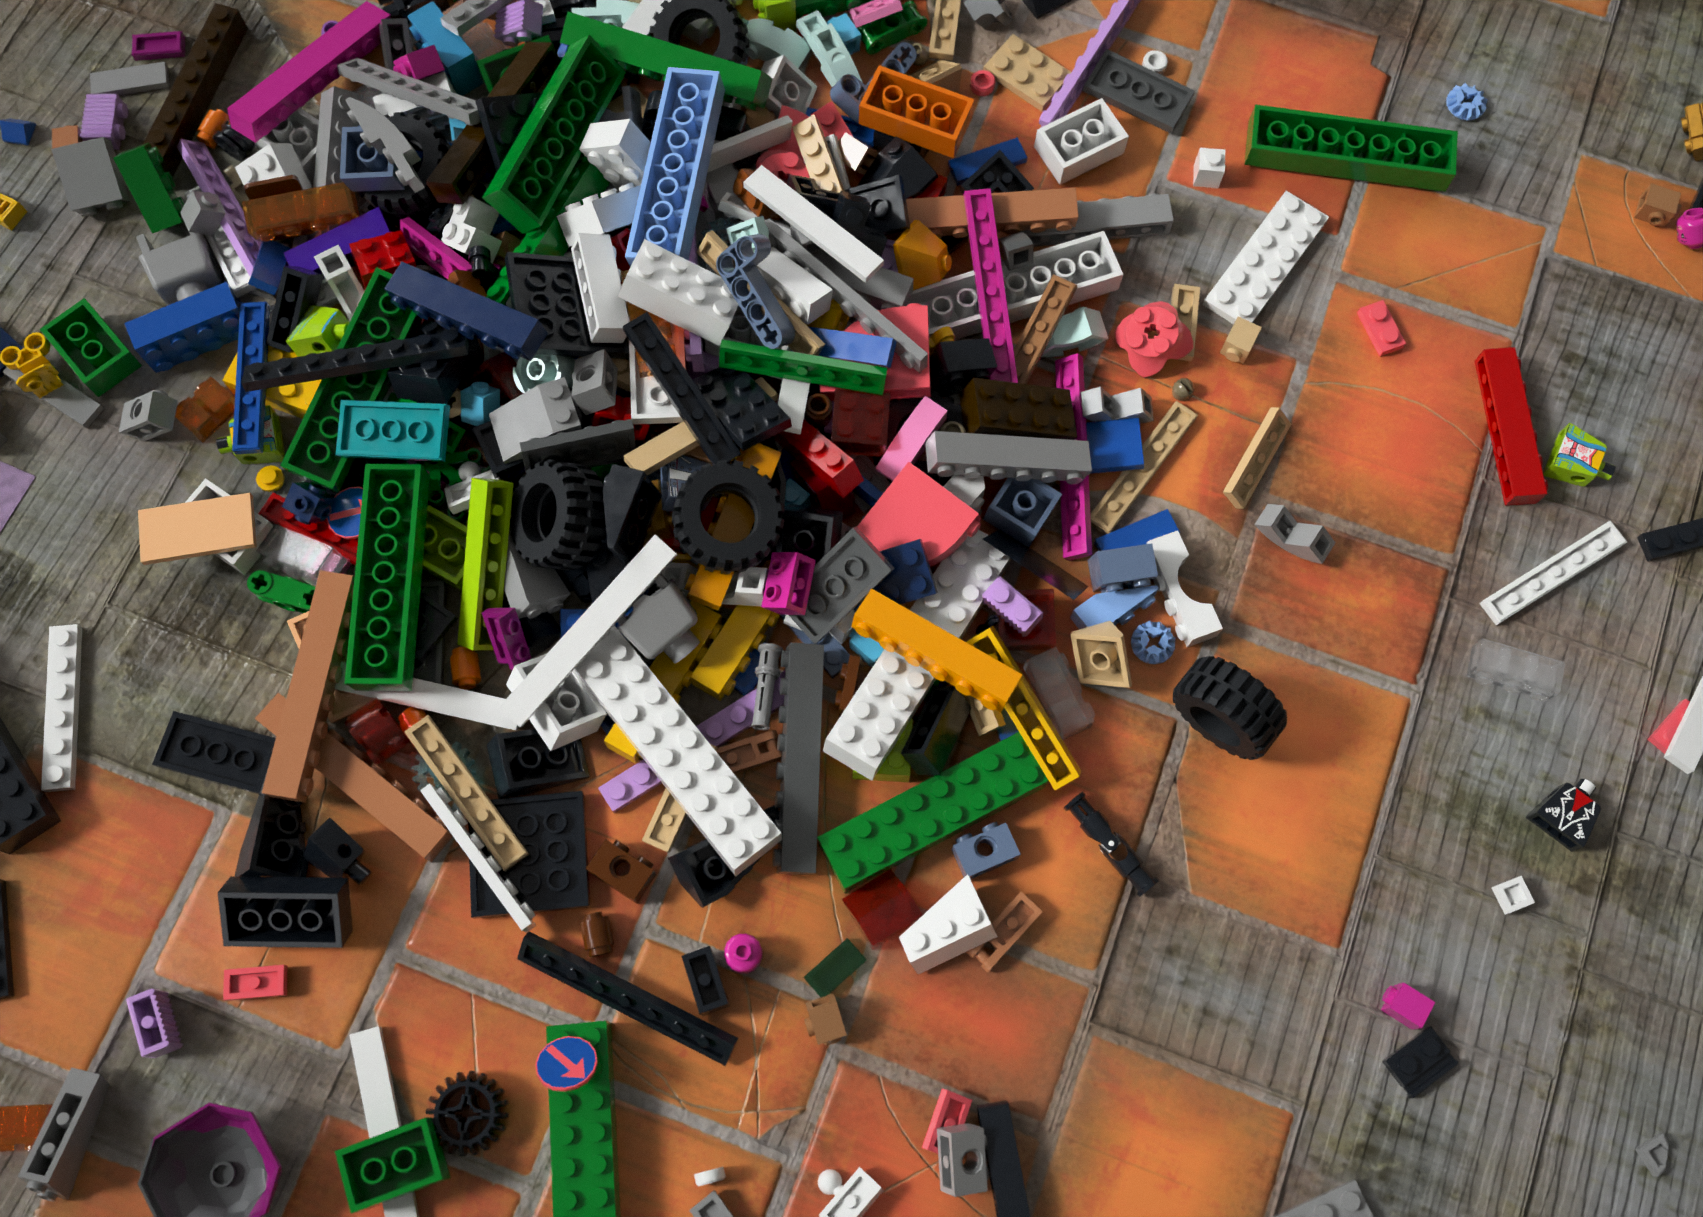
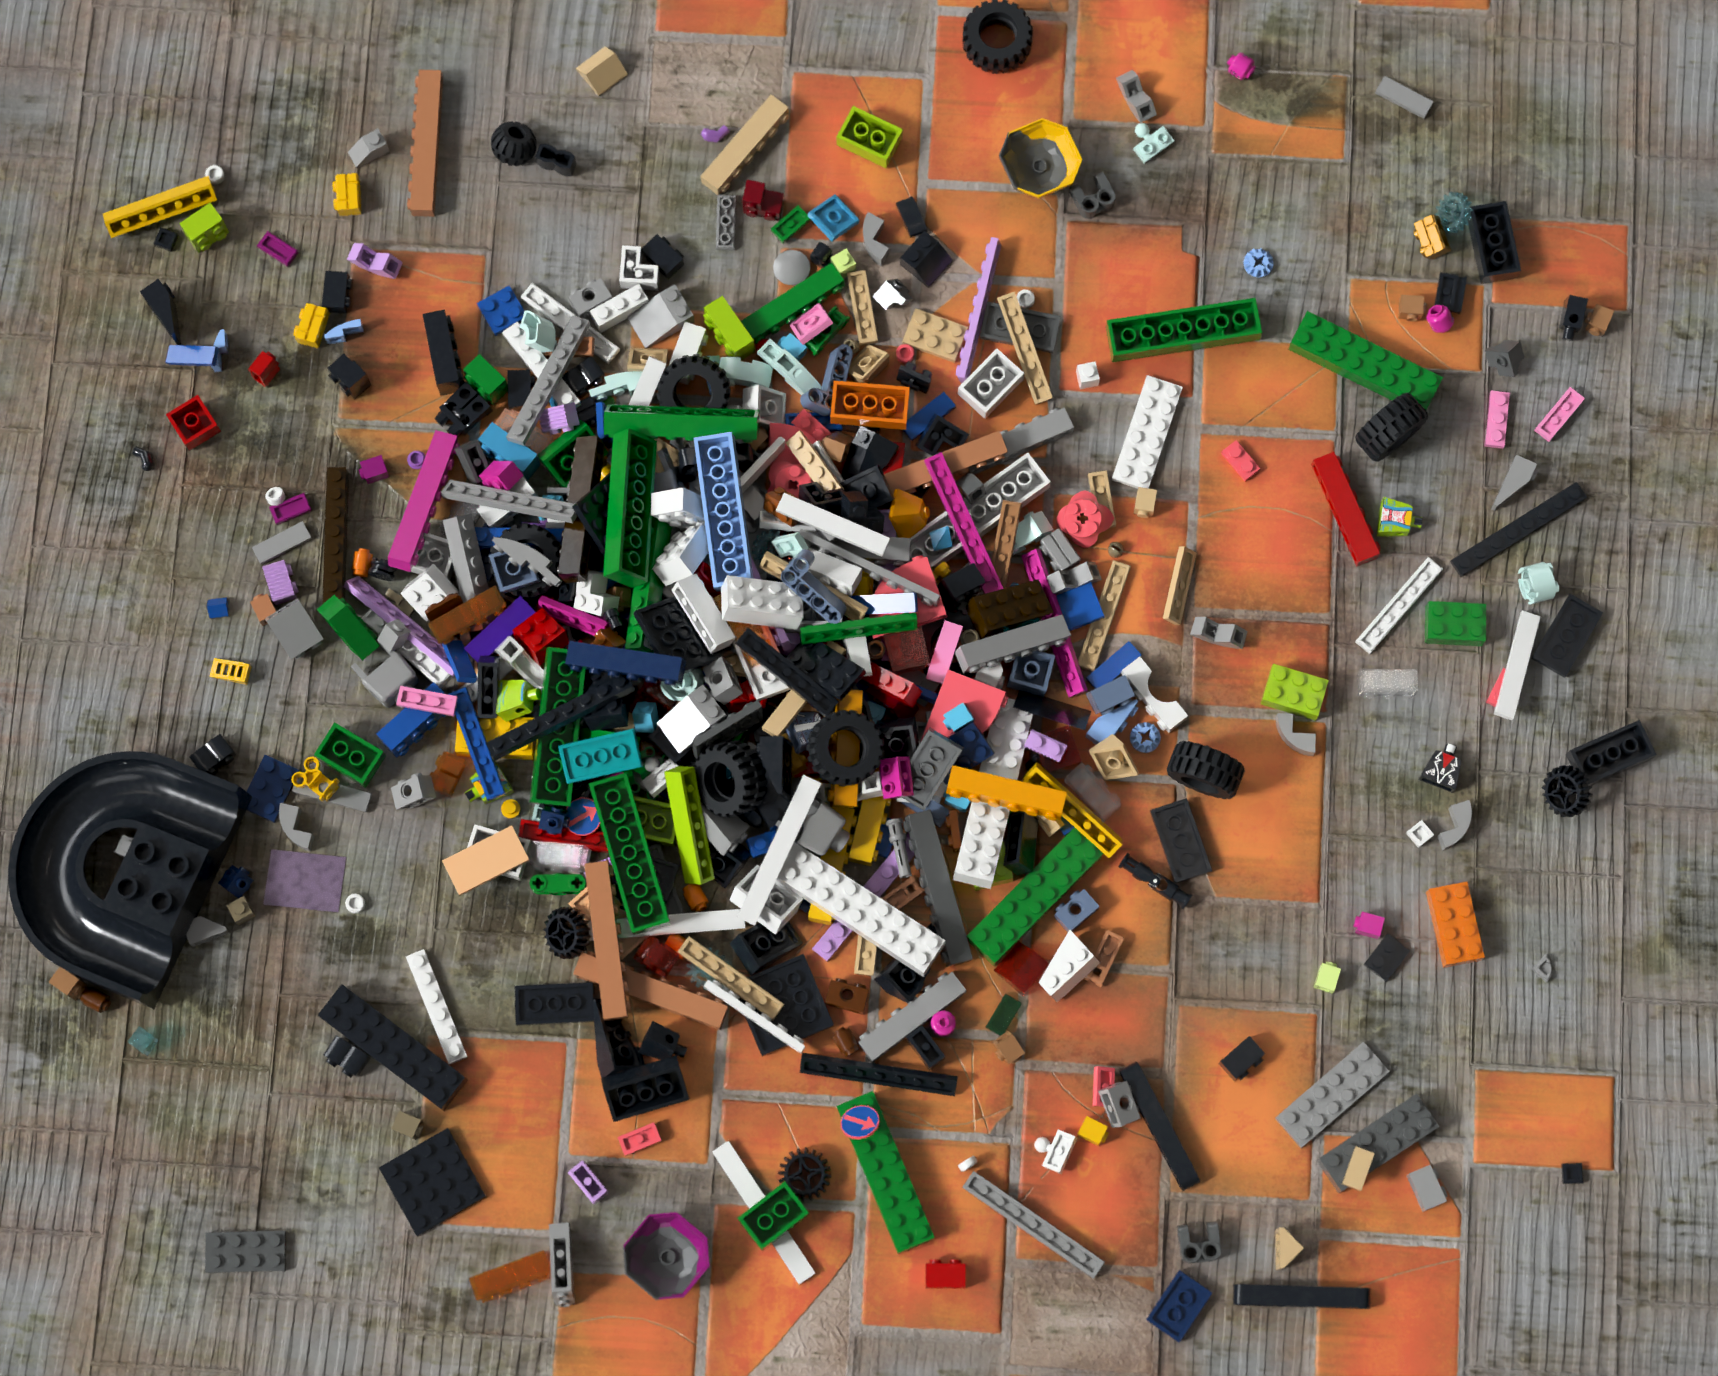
camera: 15 degrees left, 5 degrees up
magenta bracket [482,608,531,670] -> none
none -> white tile [265,487,286,506]
none -> white tile [345,894,365,914]
none -> magenta brick [358,455,389,484]
none -> bright pink plate [396,686,458,717]
none -> black gear [542,907,592,959]
none -> light grey brick [858,972,966,1063]
none -> black hips [896,362,932,394]
none -> dark azure slope [930,526,953,551]
none -> medium azure brick [943,703,975,732]
none -> tan plate [997,291,1053,405]
none -> light grey brick [1039,528,1081,572]
none -> yellow brick [1077,1116,1109,1146]
none -> black plate [1150,798,1212,884]
none -> black brick [1218,1036,1265,1081]
none -> lime brick [1260,664,1329,721]
none -> light grey brick [1275,713,1316,756]
none -> green brick [1288,311,1443,410]
none -> yellowish green brick [1313,962,1341,994]
none -> black tyre [1355,393,1428,462]
none -> green brick [1425,601,1486,646]
none -> orange brick [1426,882,1485,968]
none -> light grey brick [1438,800,1472,851]

